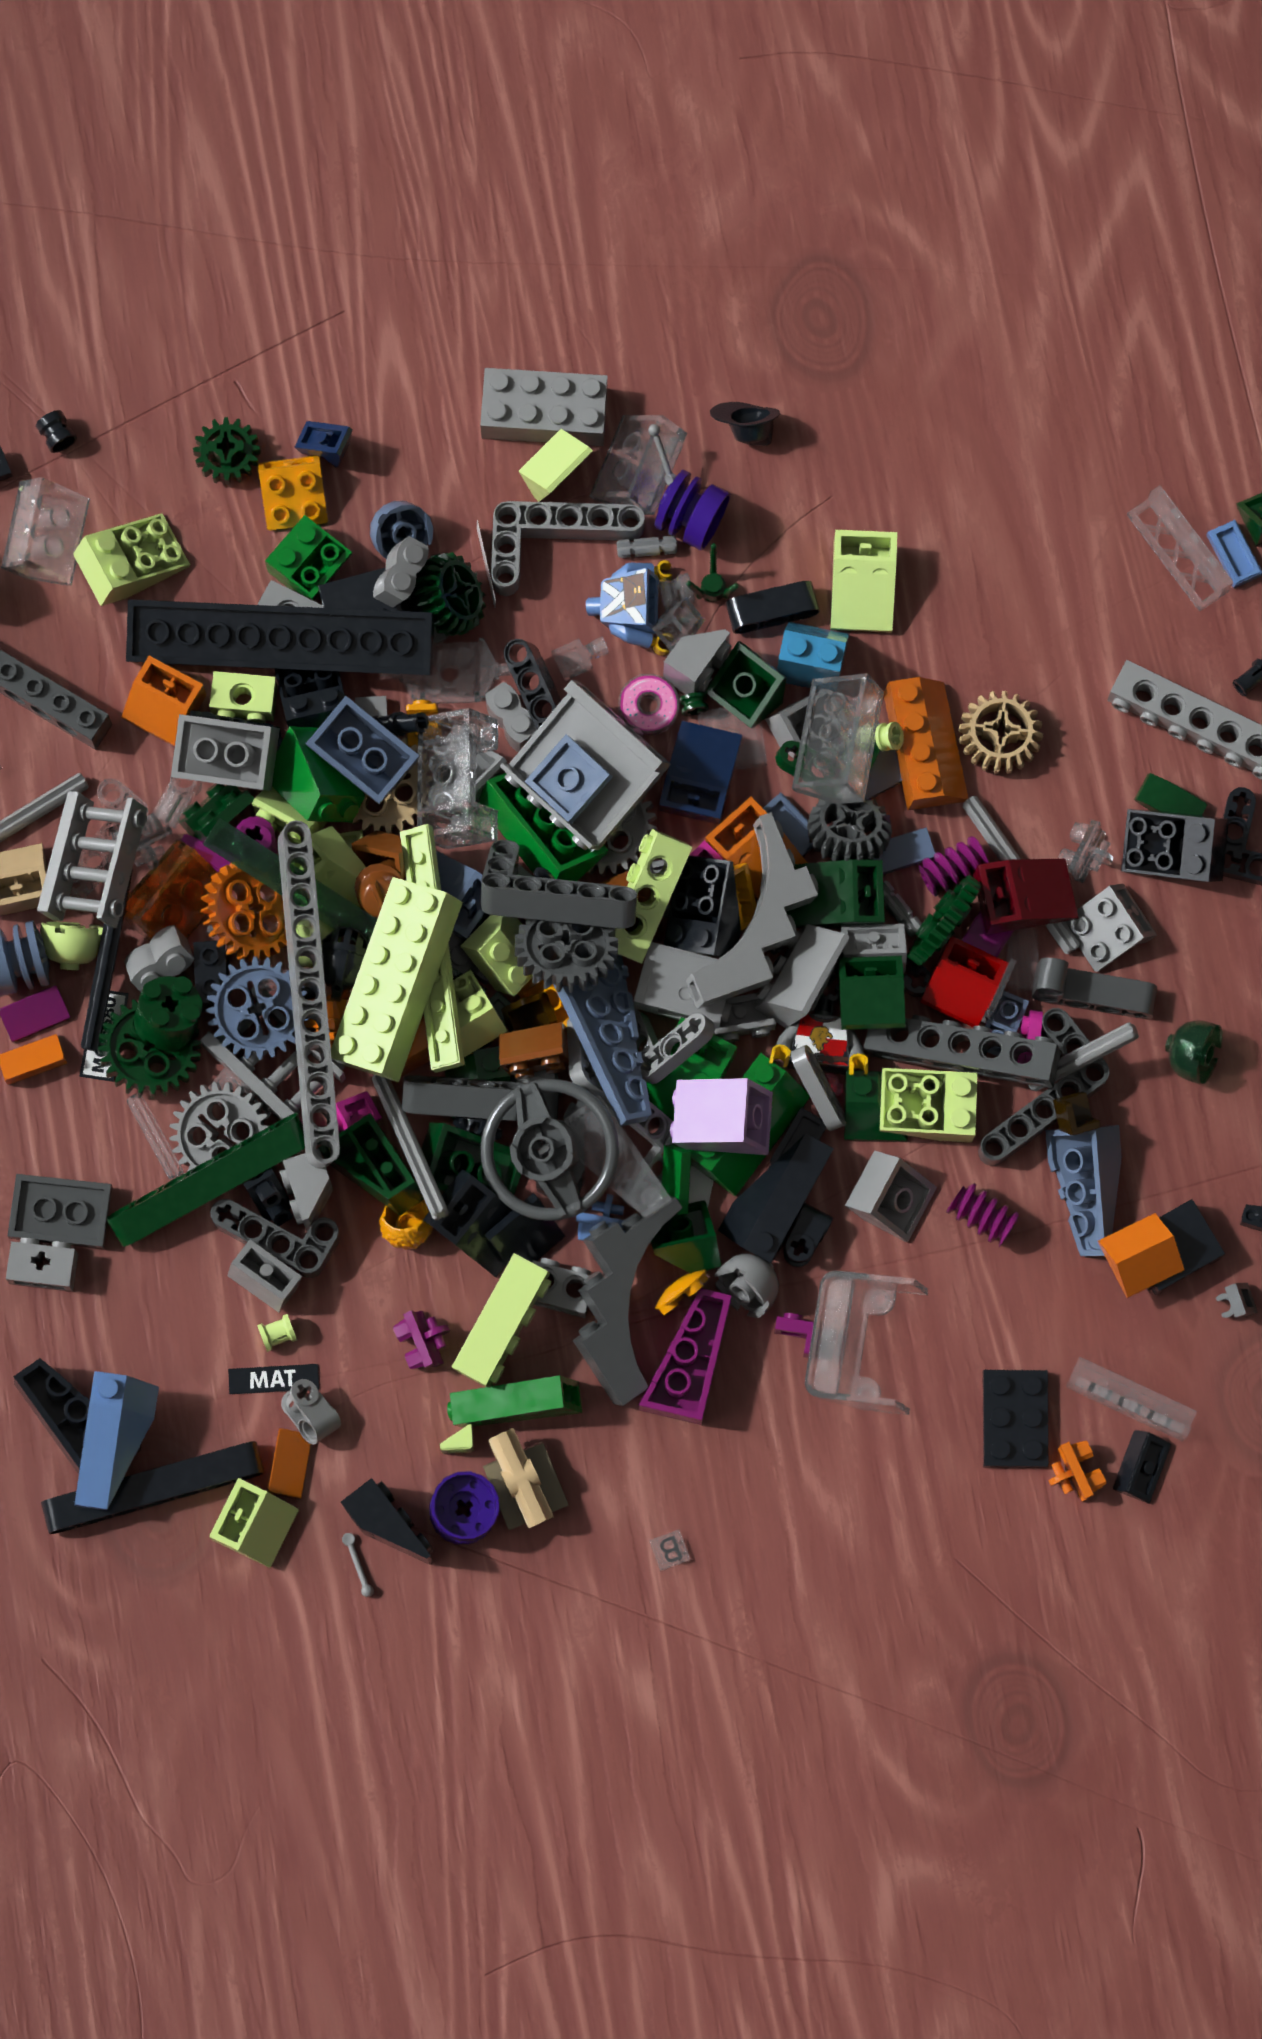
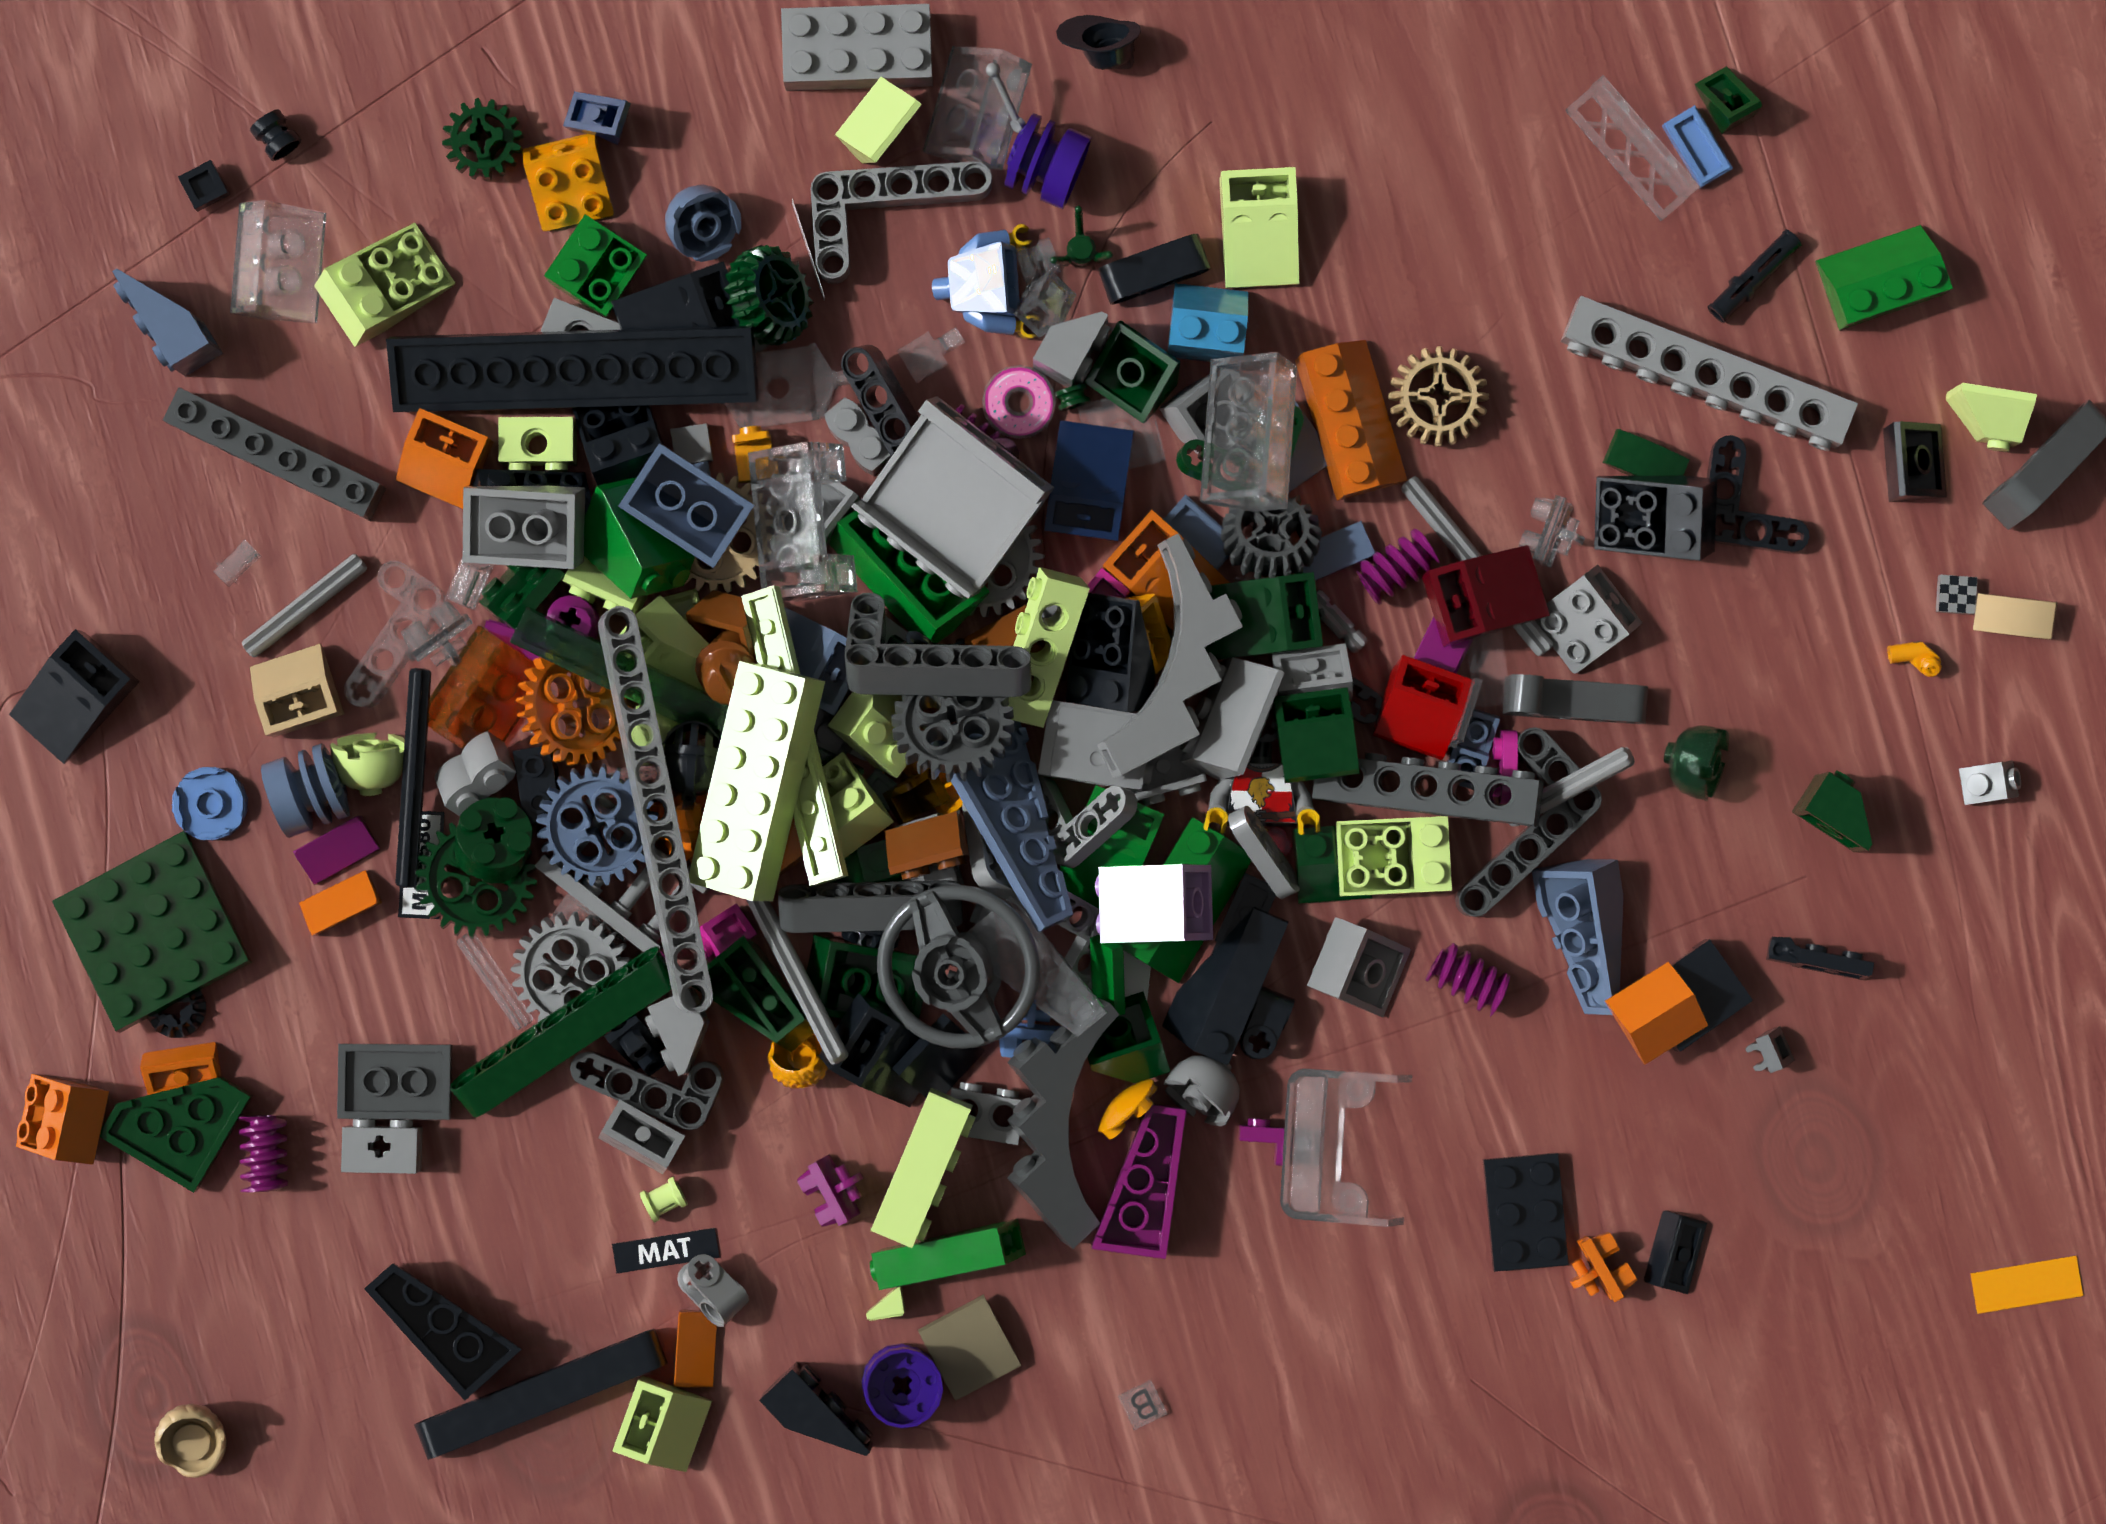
camera: 10 degrees left, 10 degrees up
light grey fence [37,791,148,928] -> none
medium blue wedge [74,1371,159,1510] -> none
light grey hinge [342,1533,374,1597] -> none
black pin [372,712,429,737] -> none
light grey brick [373,536,429,608] -> none
tan piece [488,1428,554,1529] -> none
sand blue plate [524,734,613,824] -> none
light grey axle [617,536,677,558] -> none
yellowish green bush [875,722,904,751] -> none
dark green gear [907,875,981,965] -> none
dark brown panel [1053,1091,1101,1136] -> none
clear fence [1066,1357,1197,1442] -> none

